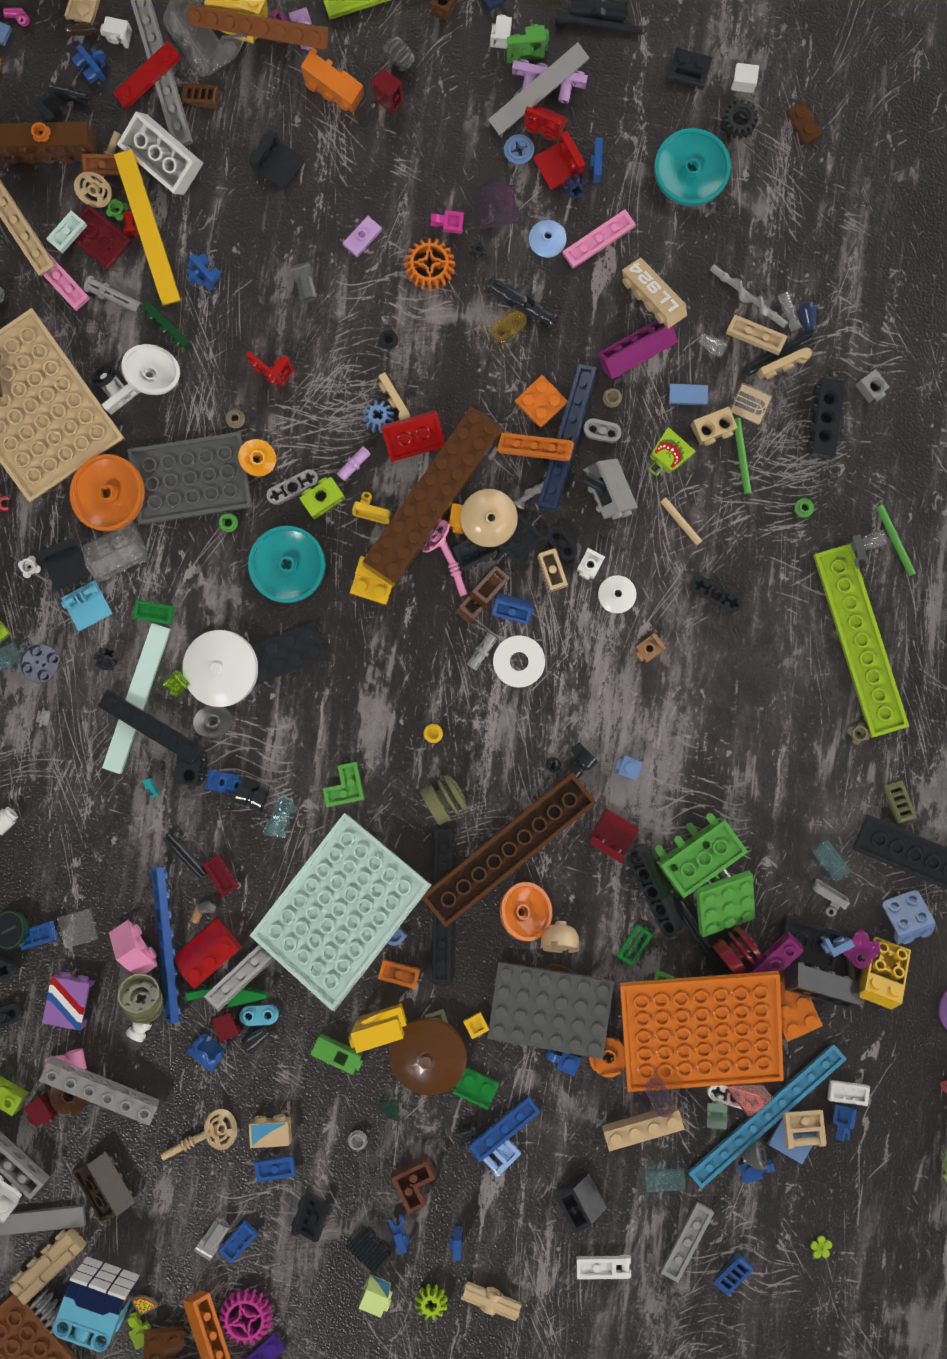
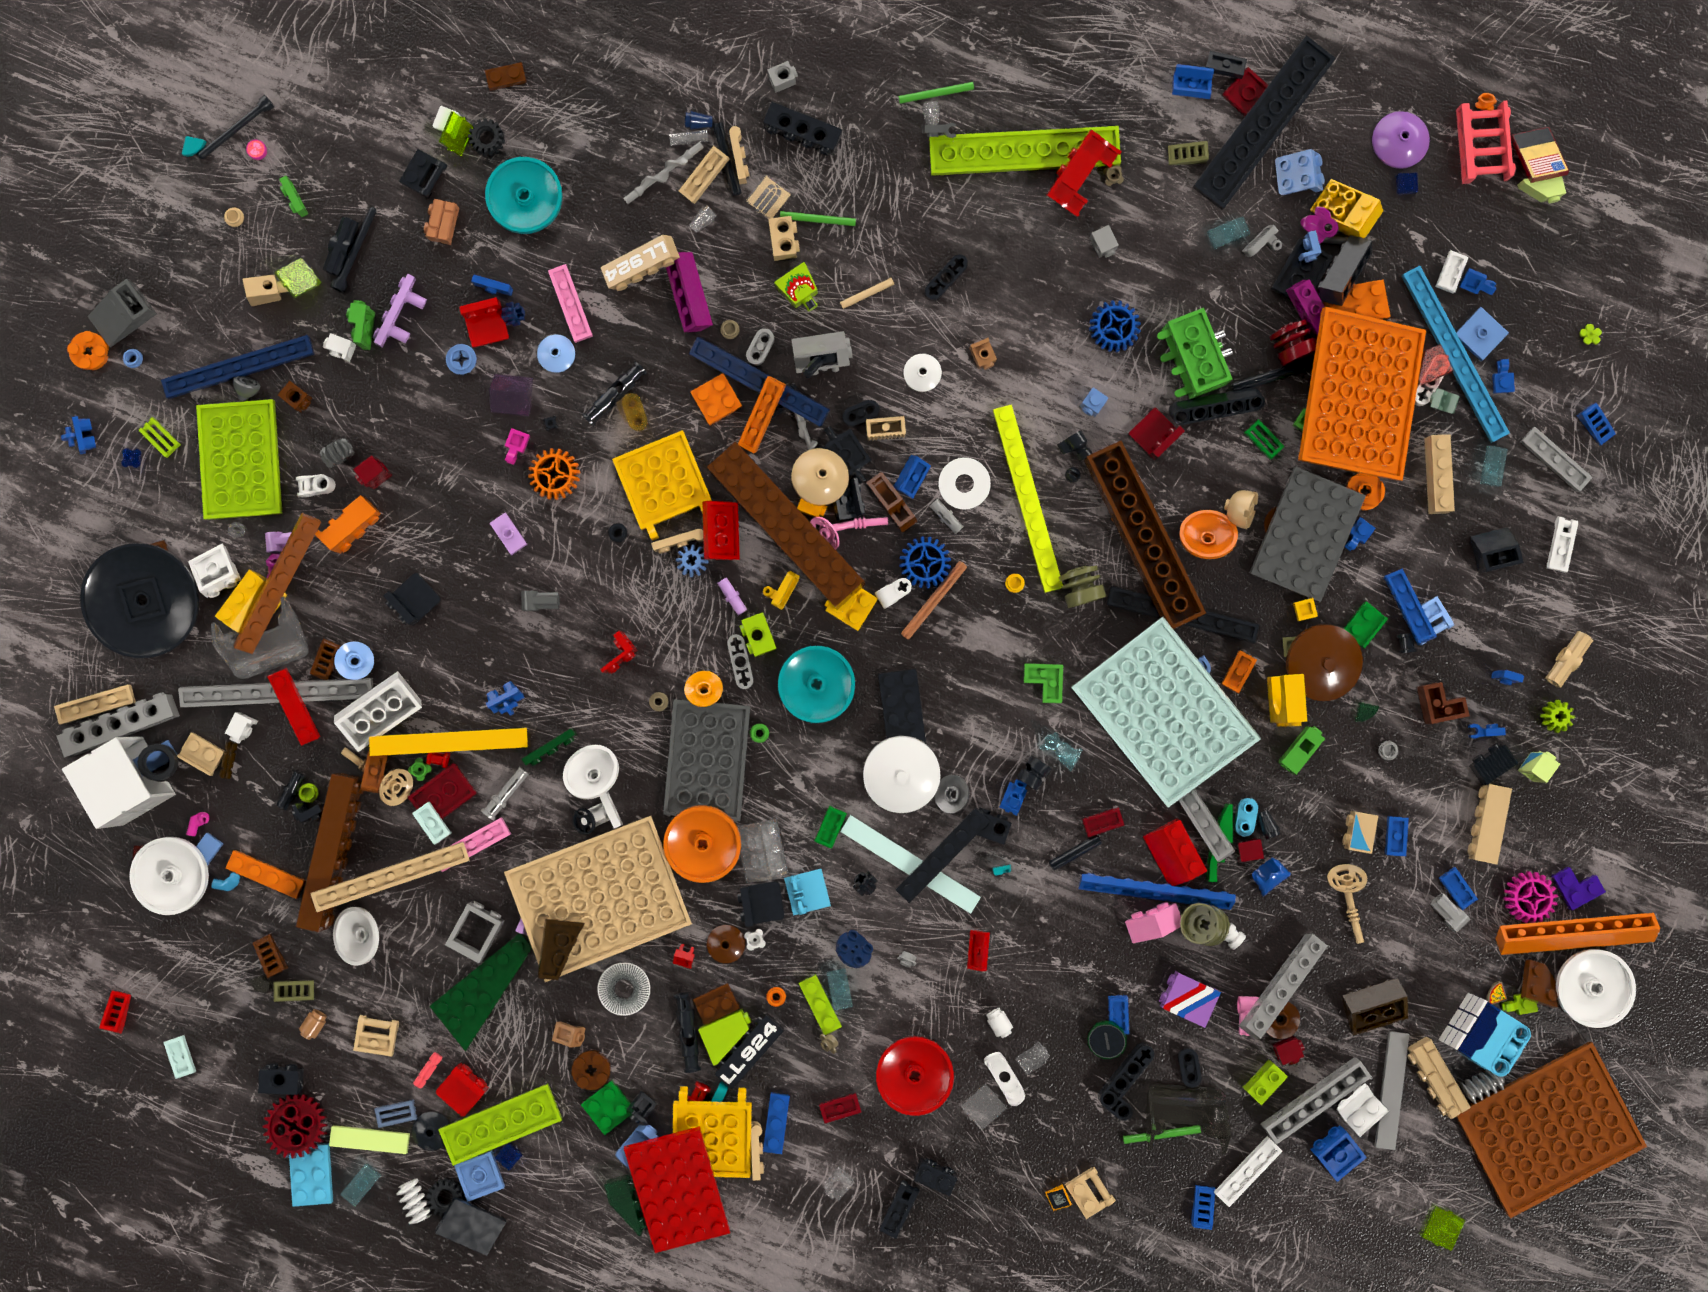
camera: 85 degrees left, 0 degrees up
orange plate [31,122,51,142] -> none
clear piece [57,908,98,948] -> none
blue hips [71,44,106,84] -> none
clear neon green tile [163,670,190,697] -> none
dark grey arm [190,901,216,924] -> none
black bracket [290,1193,331,1242] -> none
light grey tile [488,42,590,136] -> none
red bracket [524,105,568,141] -> none
white brick [576,548,605,580] -> none
plate [645,1078,675,1117] -> none
medium blue tile [669,384,708,406] -> none
bright green plate [696,870,755,937] -> none
dark grey brick [742,1141,767,1170] -> none
tan plate [783,1110,826,1149] -> none
bright green plate [794,498,814,518] -> none
none -> white piece [296,474,336,497]
none -> lime plate [299,783,319,803]
none -> light blue dish [334,642,374,680]
none -> nougat brick [424,199,459,245]
none -> clear neon green piece [439,111,473,156]
none -> yellow plate [612,430,712,541]
none -> reddish brown dish [707,925,745,963]
none -> white piece [875,578,912,609]
none -> blue gear [899,537,951,588]
none -> nougat axle [901,561,967,639]
none -> red plate [967,930,990,971]
none -> neon yellow plate [993,404,1063,593]
none -> red bracket [1046,129,1122,217]
none -> light grey brick [1089,225,1119,258]
none -> blue gear [1089,300,1141,352]
none -> clear blue plate [1396,173,1418,194]
none -> tan brick [1467,784,1512,864]

